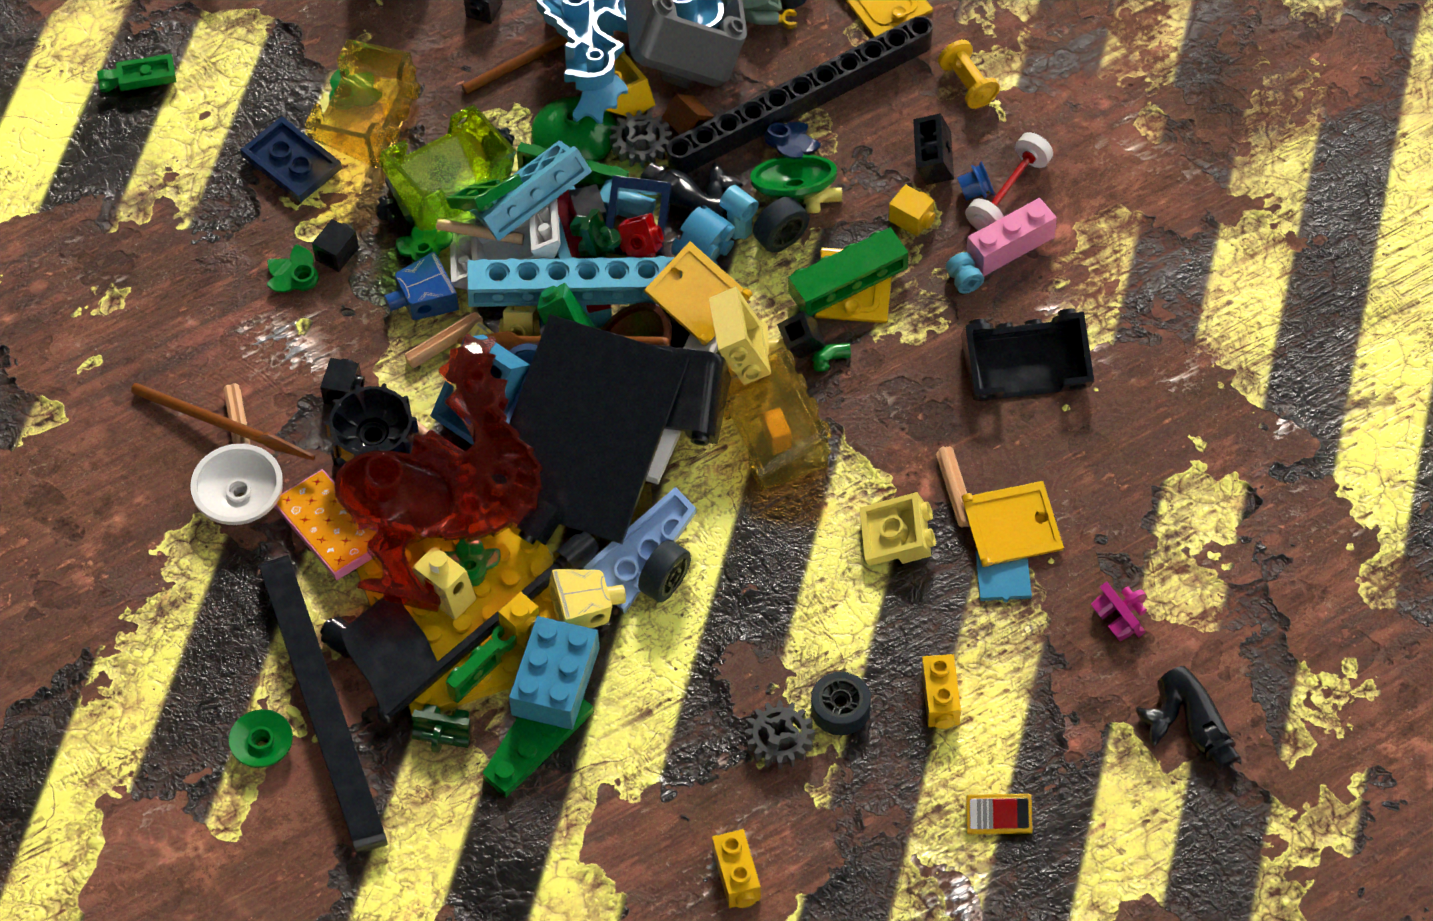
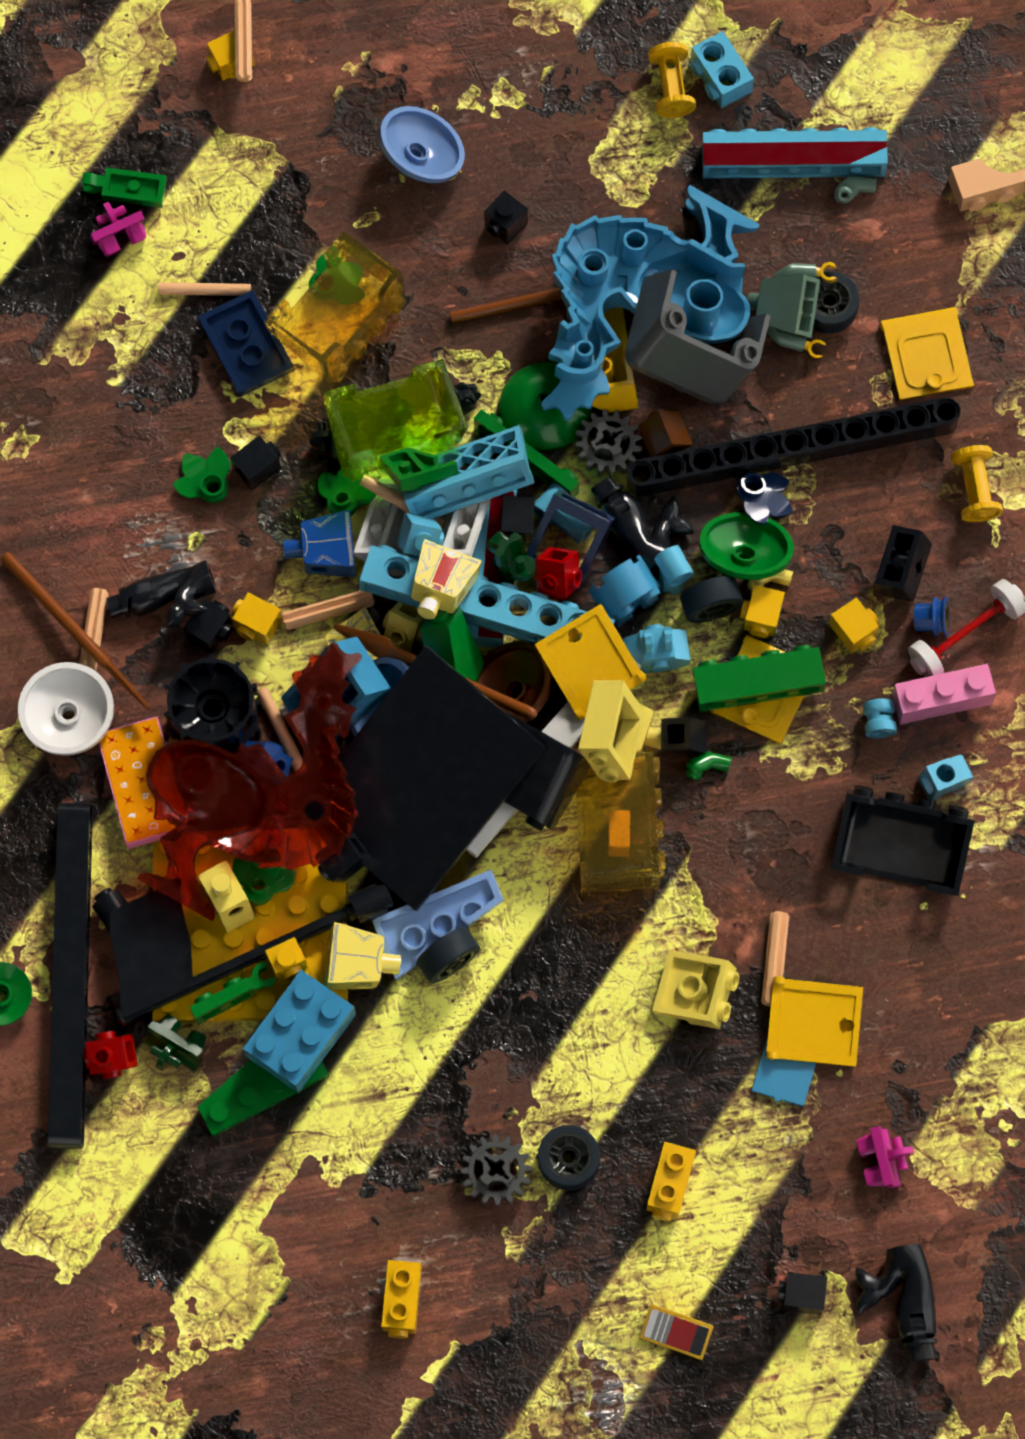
camera: 20 degrees right, 15 degrees up
none -> red brick [84,1030,138,1079]
none -> dark pink hips [90,202,147,257]
none -> black piece [106,560,217,628]
none -> light nougat bar [158,283,251,296]
none -> yellow brick [231,592,282,645]
none -> medium azure brick [397,513,444,557]
none -> light yellow torso [411,540,481,619]
none -> medium azure hinge [623,624,691,674]
none -> yellow brick [740,585,785,638]
none -> black brick [777,1272,828,1315]
none -> medium azure leg [917,755,974,801]

